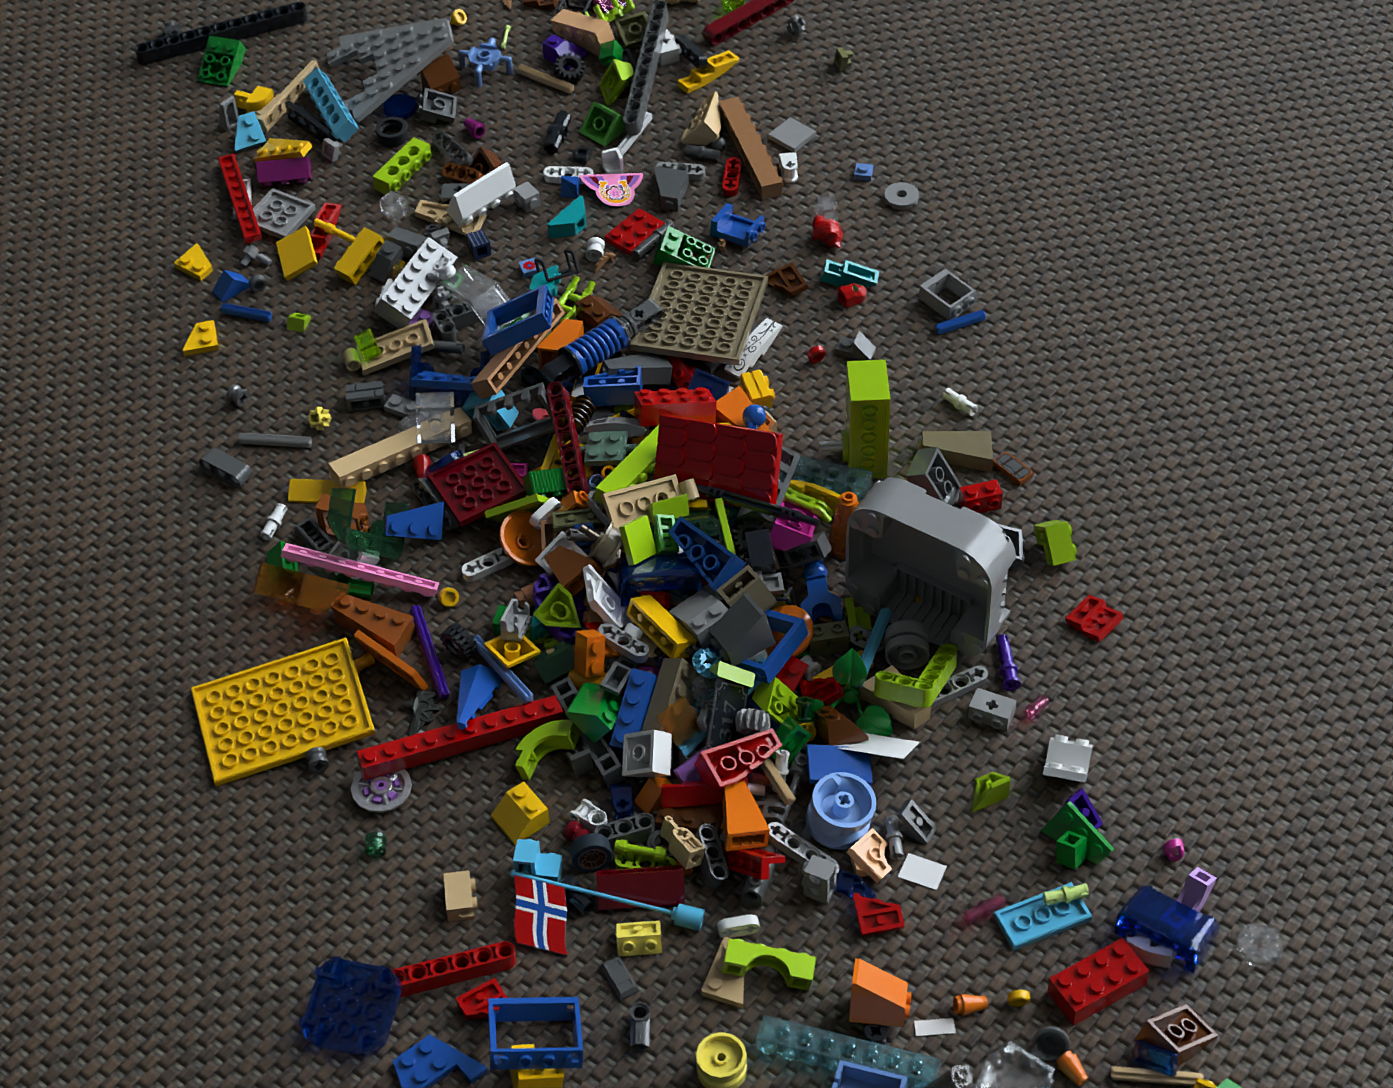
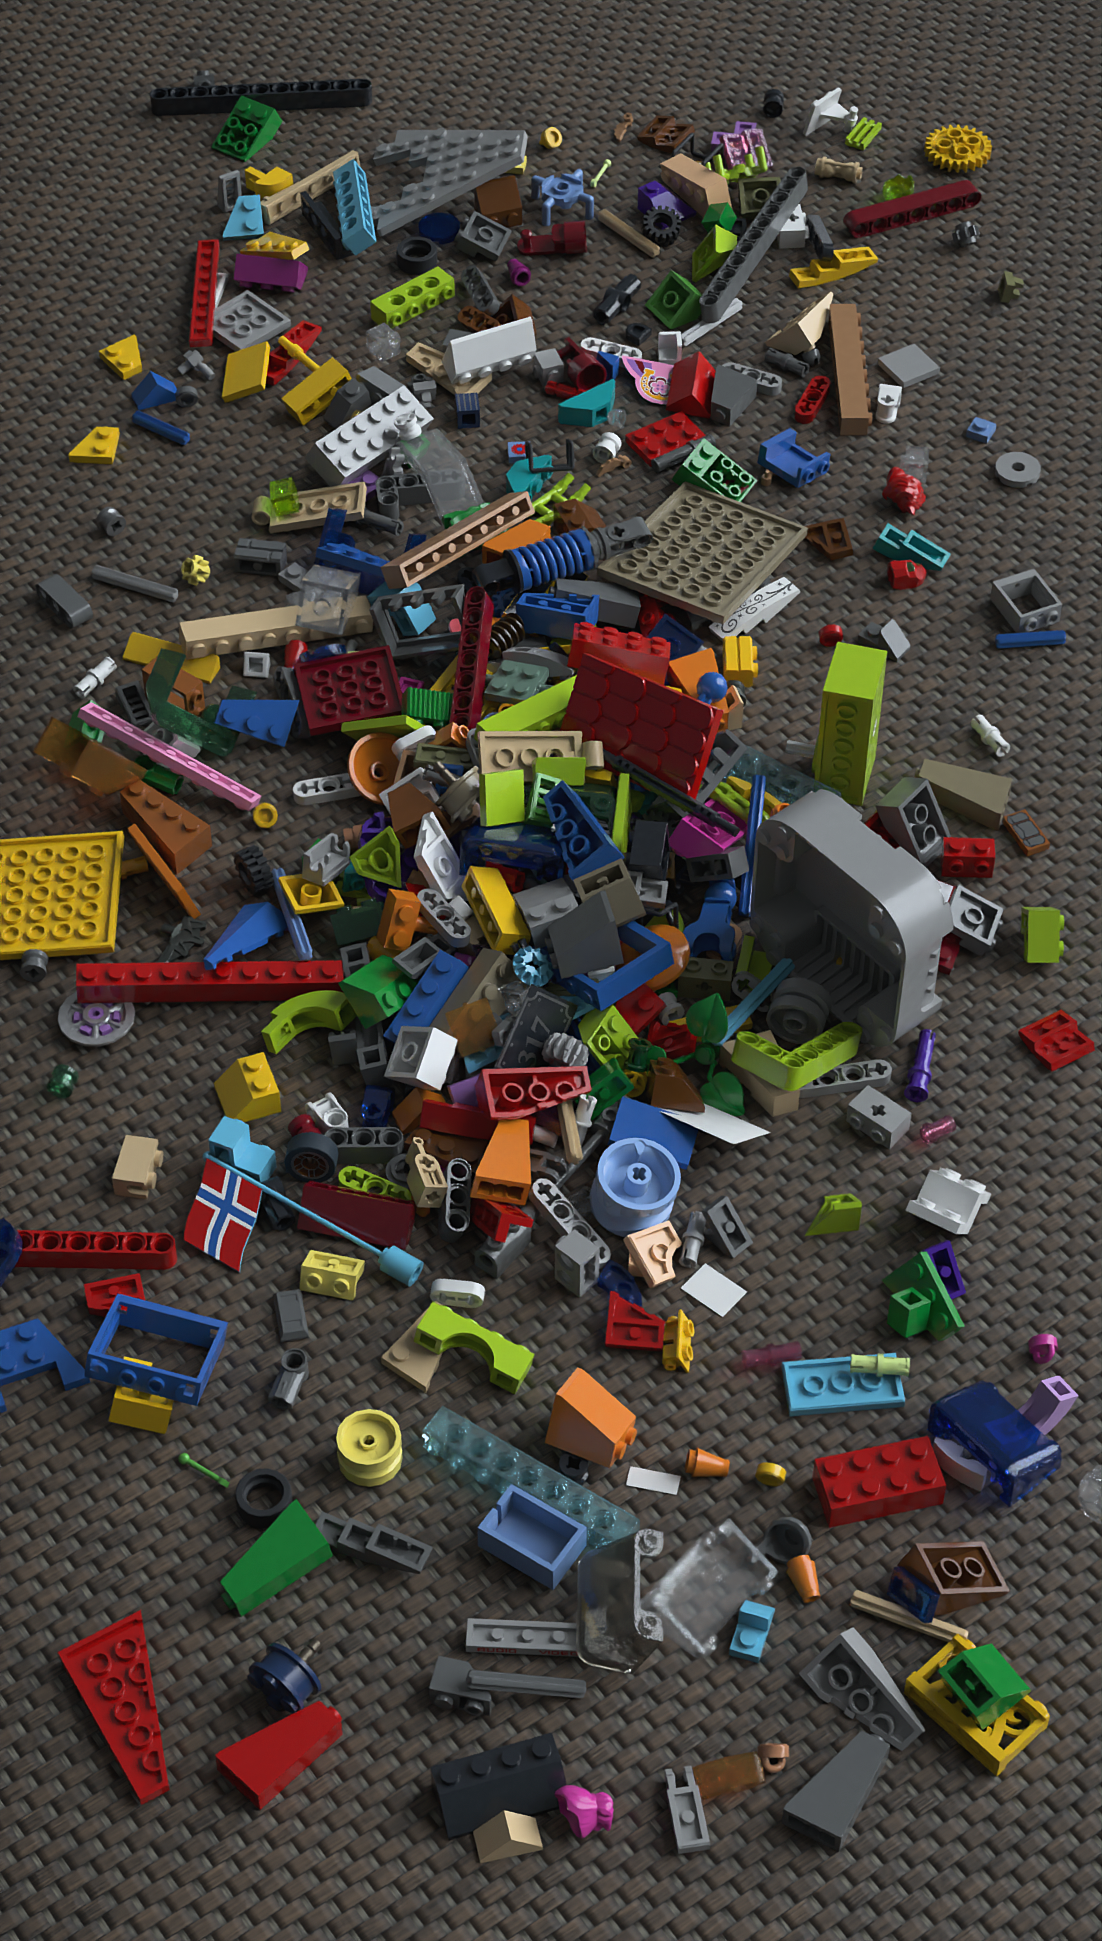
camera: 15 degrees right, 0 degrees up
lime slope [287,313,311,332] -> none
light grey tile [321,138,342,162] -> none
dark purple axle [410,605,450,700] -> none
blue window [482,284,554,356] -> none
lime bar [614,839,667,862] -> none
lime slope [709,661,755,688] -> none
none -> white slope [243,652,271,678]
none -> dark red piece [517,221,587,256]
none -> red axle [545,381,585,400]
none -> dark red piece [556,337,607,391]
none -> clear hinge [607,409,626,428]
none -> yellow hinge [662,1309,694,1373]
none -> red slope [666,351,716,419]
none -> blue axle [738,775,766,917]

